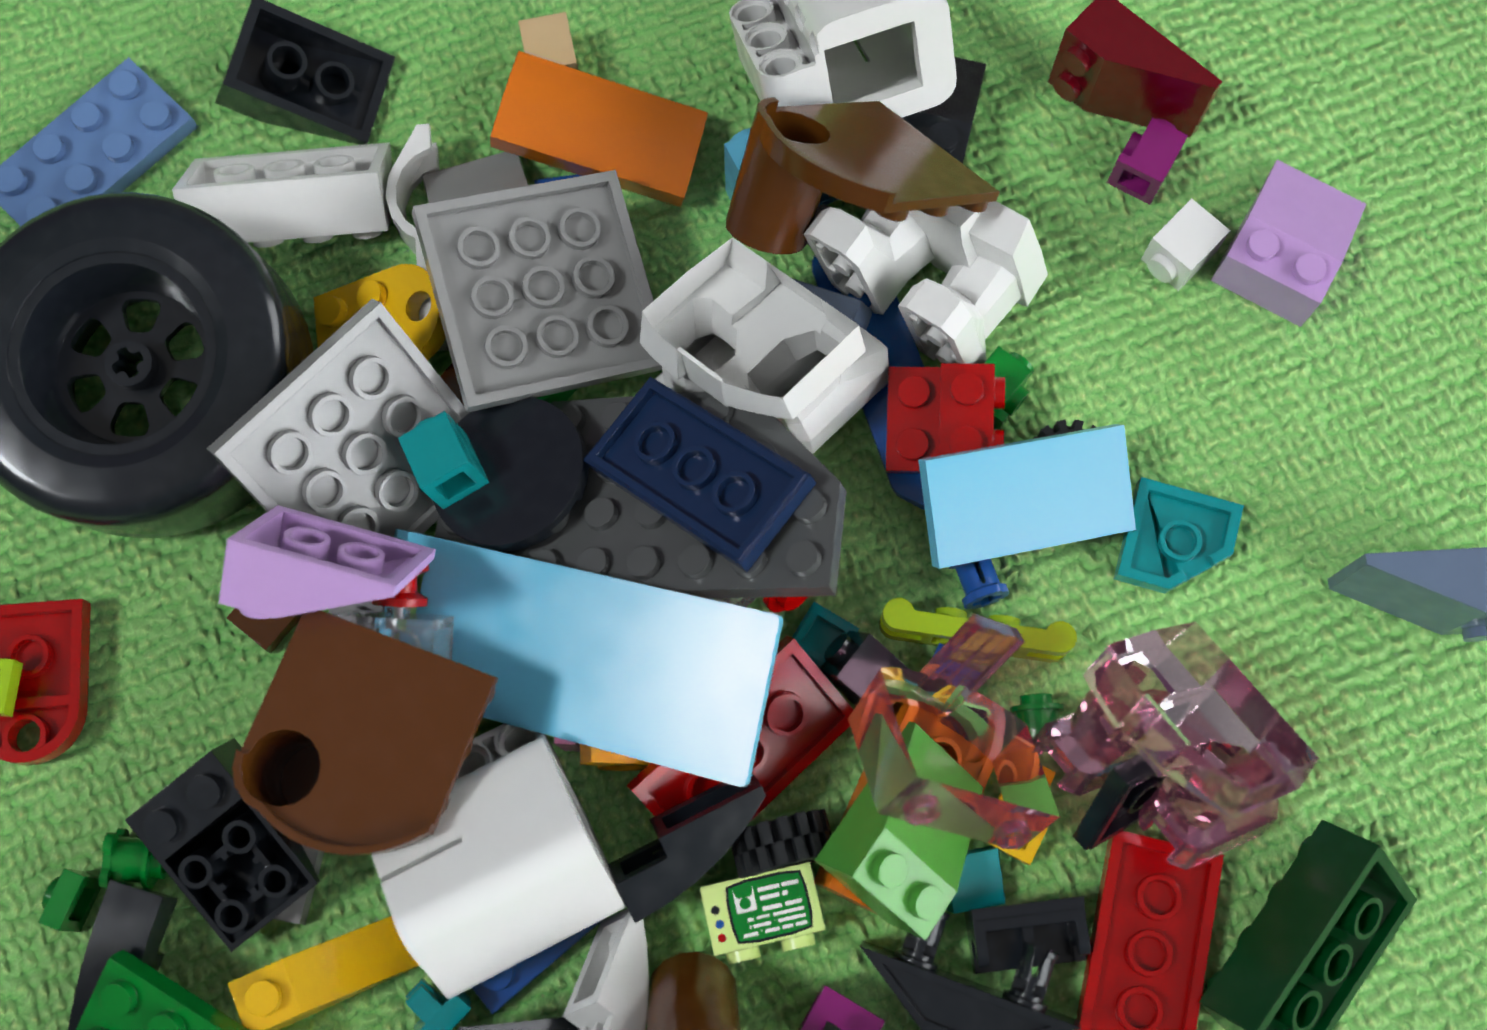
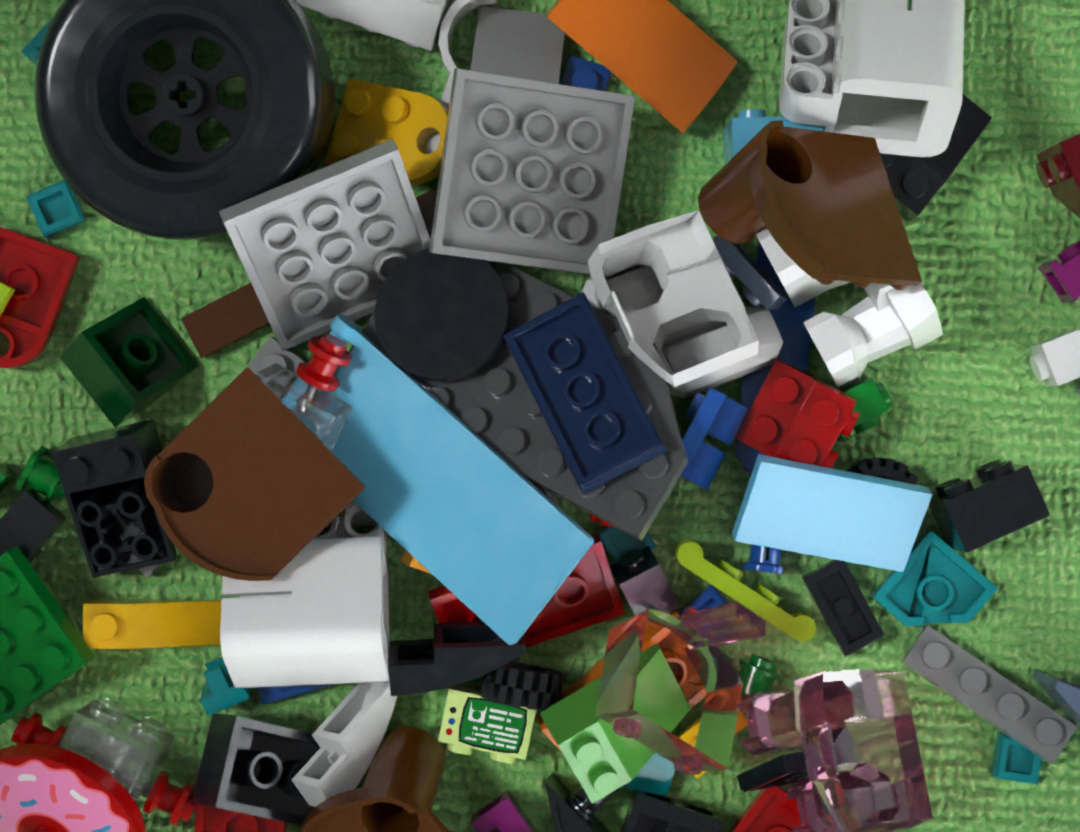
camera: 25 degrees right, 15 degrees up
lavender slope [219,505,436,619] -> none
teal brick [398,411,490,510] -> none
none -> teal tile [26,180,88,238]
none -> dark green slope [60,297,198,427]
none -> blue plate [680,387,749,490]
none -> black plate [801,559,885,657]
none -> light grey plate [900,625,1077,764]
none -> black brick [929,459,1050,553]
none -> teal tile [991,732,1042,785]

